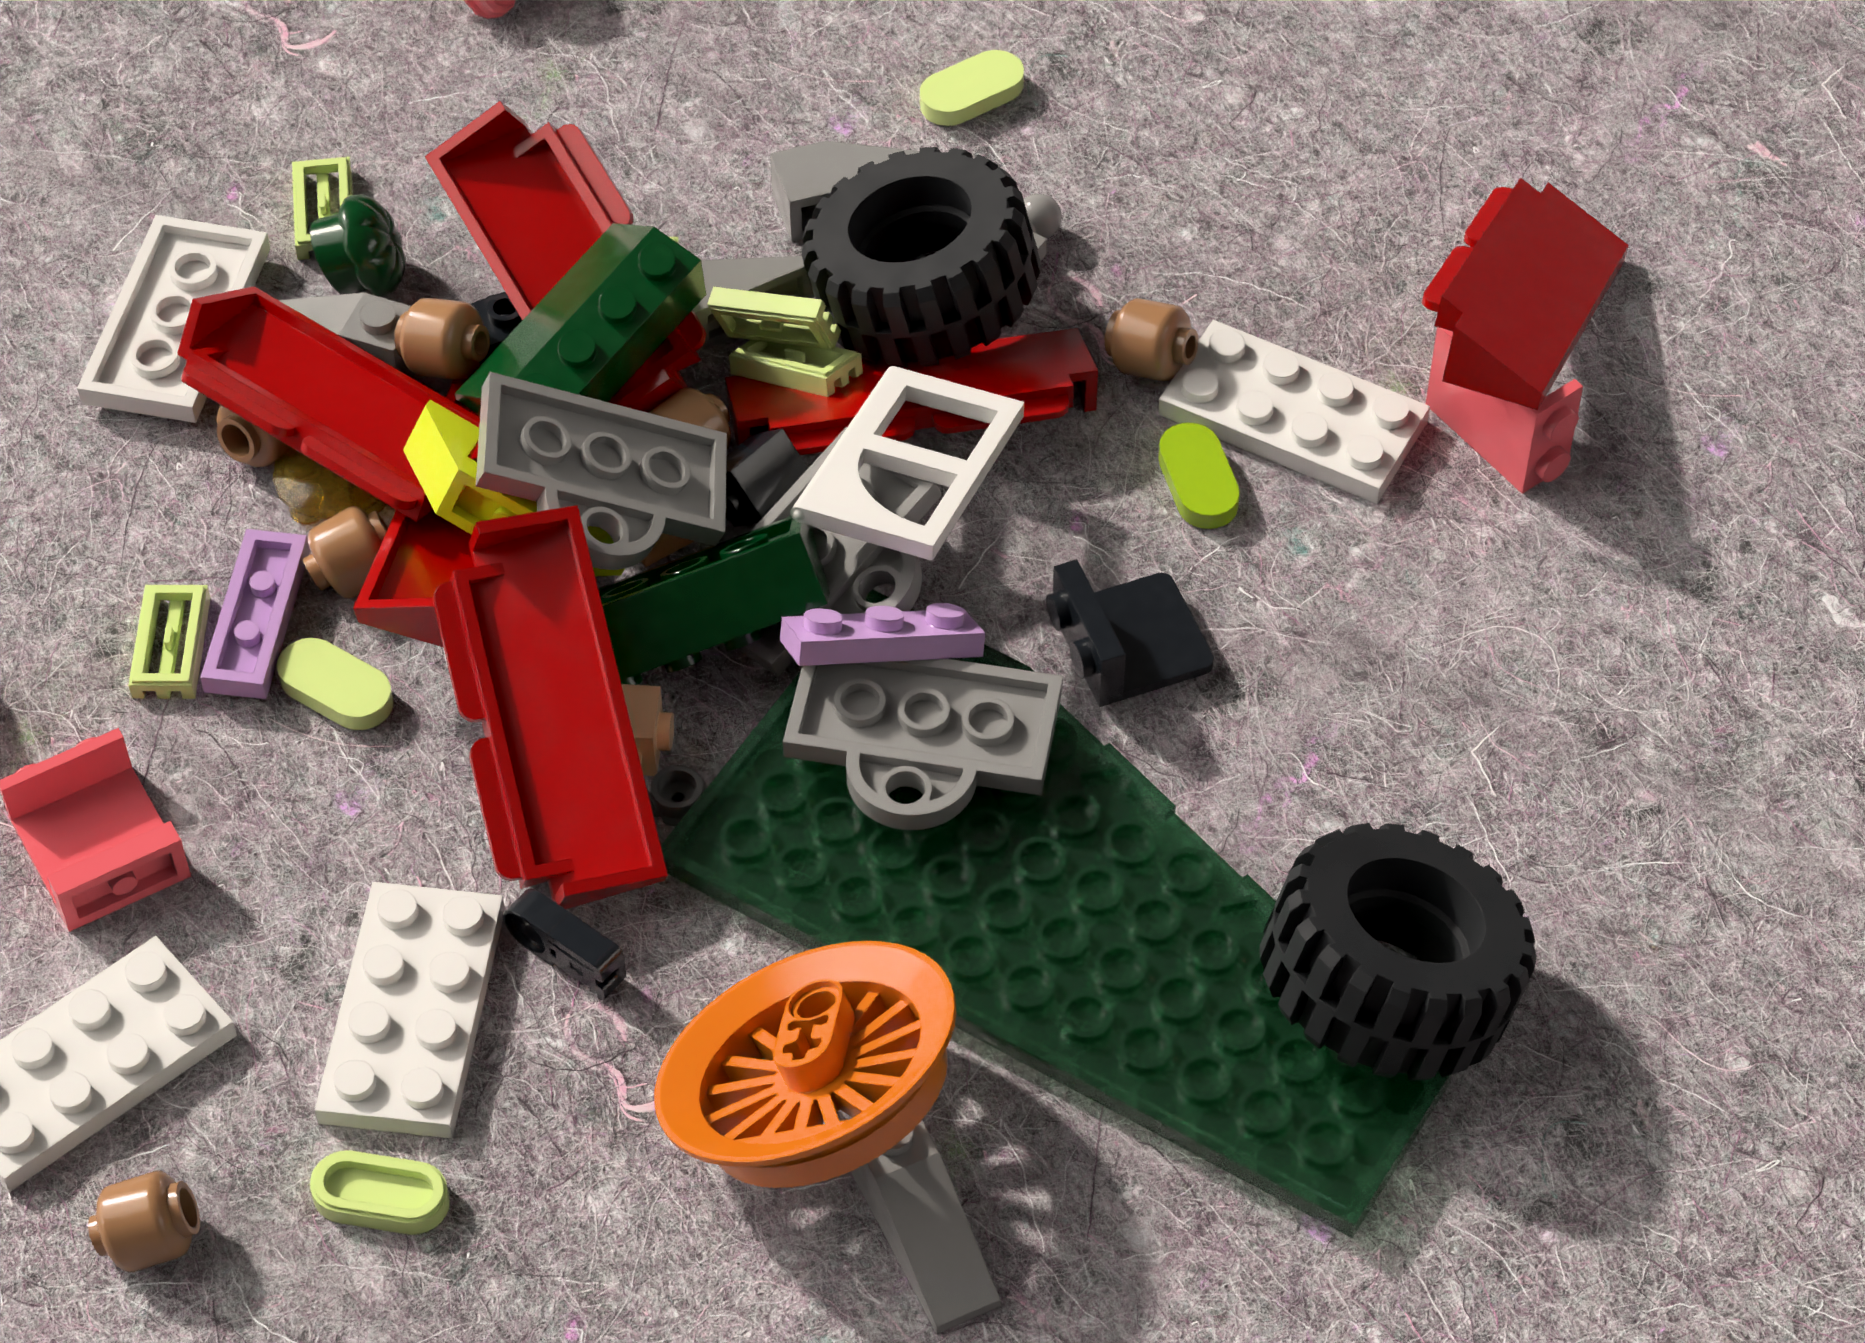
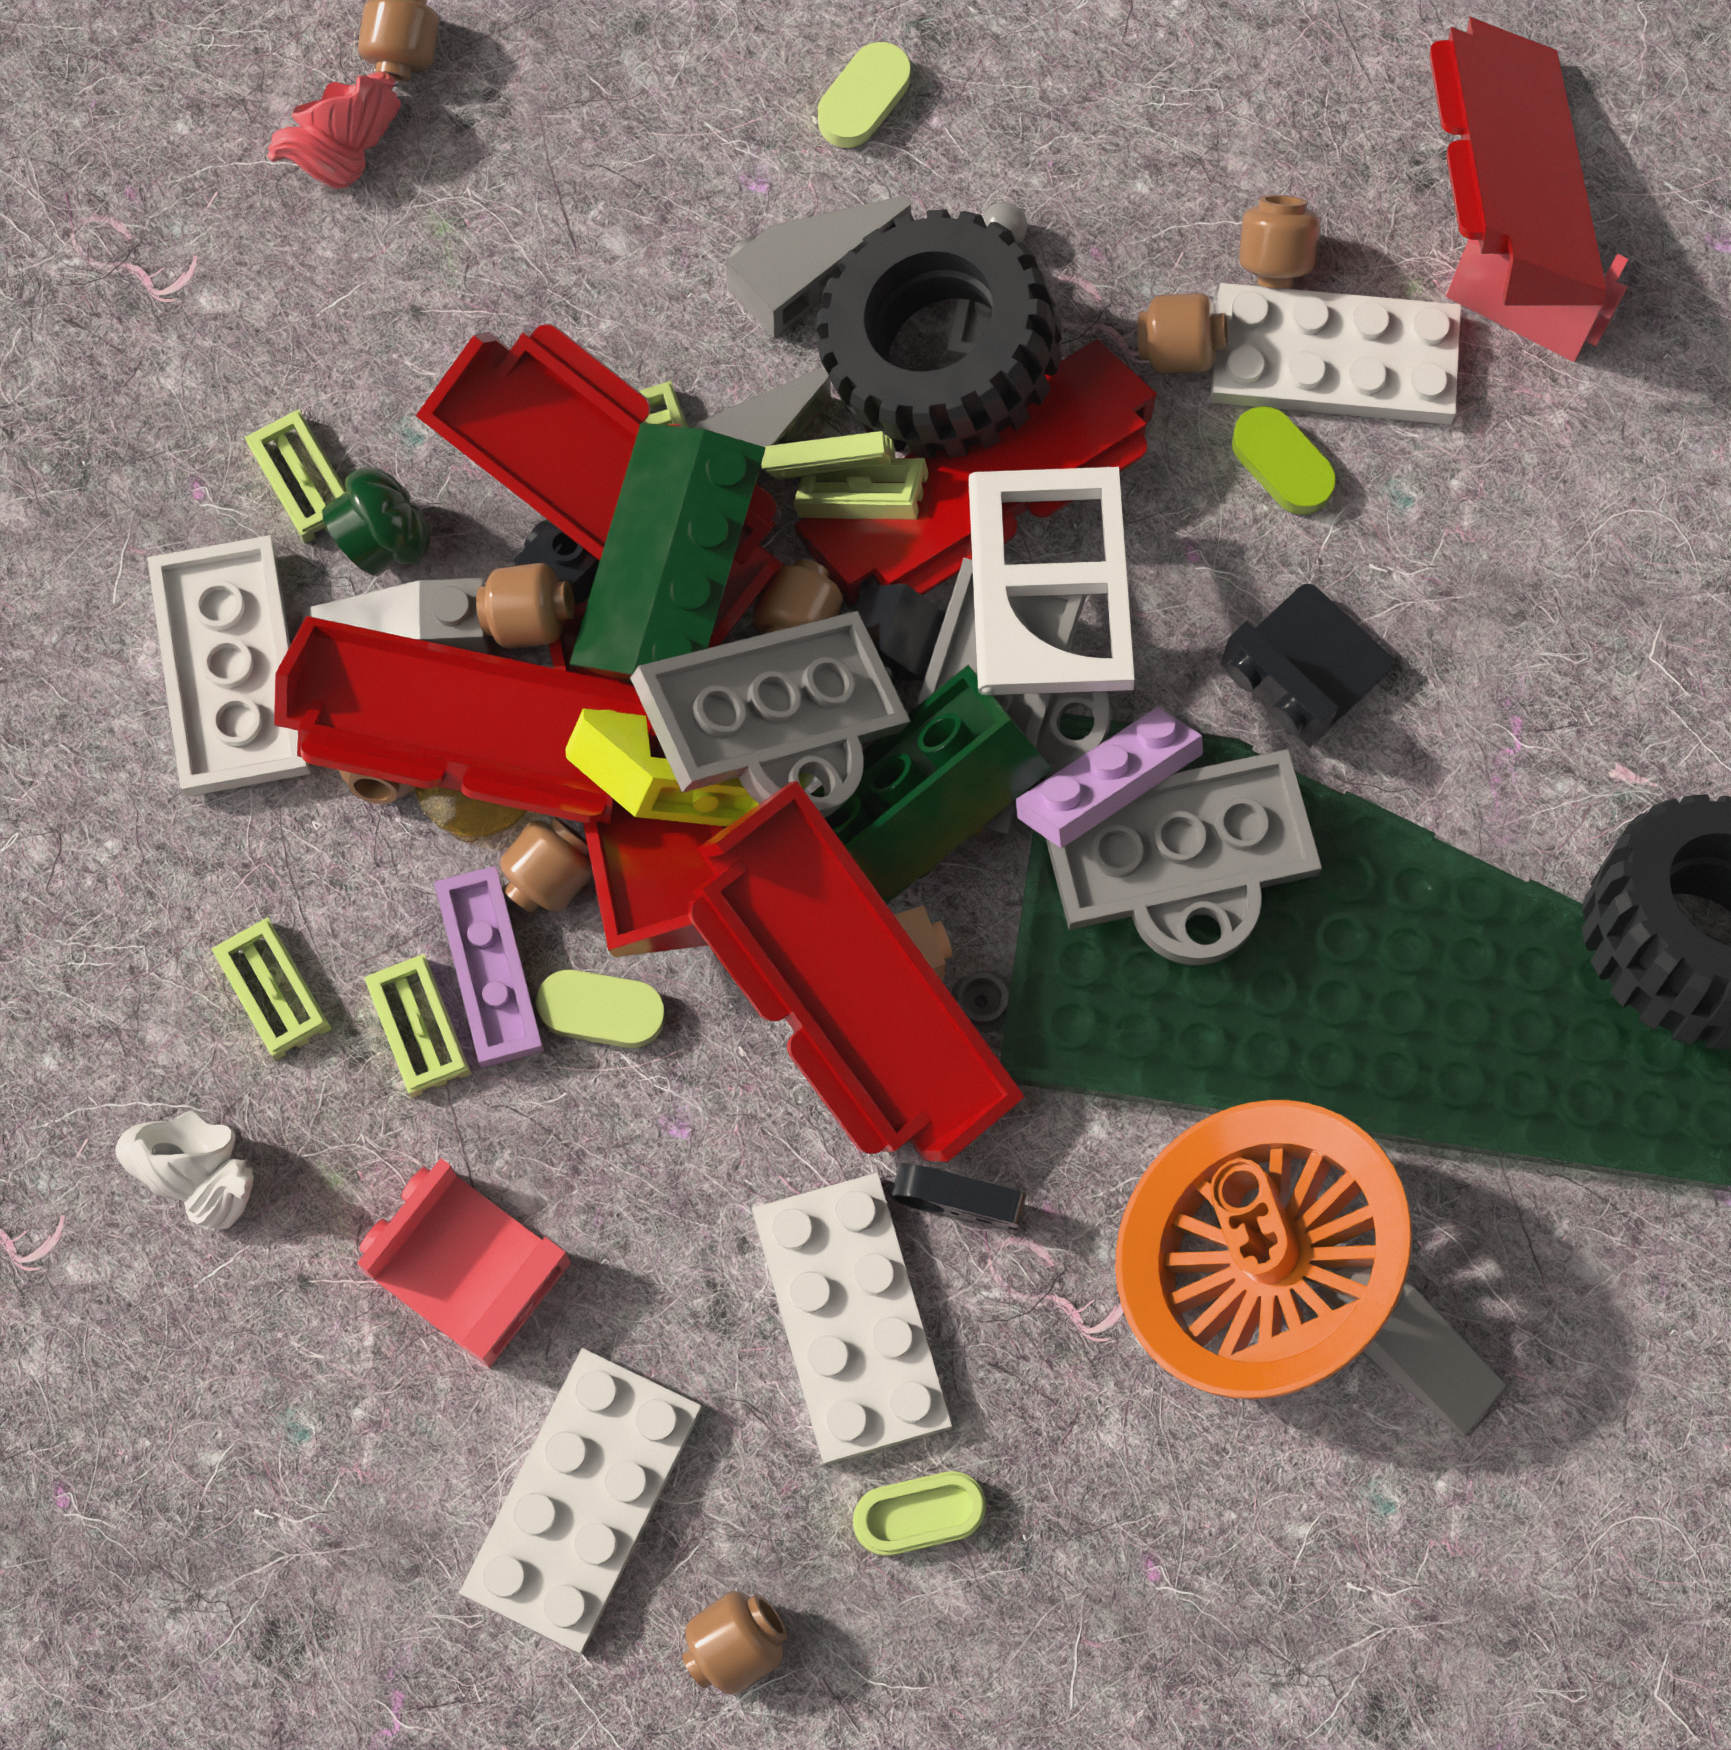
camera: 25 degrees left, 20 degrees up
none -> yellowish green tile [211,917,332,1061]
none -> medium nougat head [1239,195,1321,289]

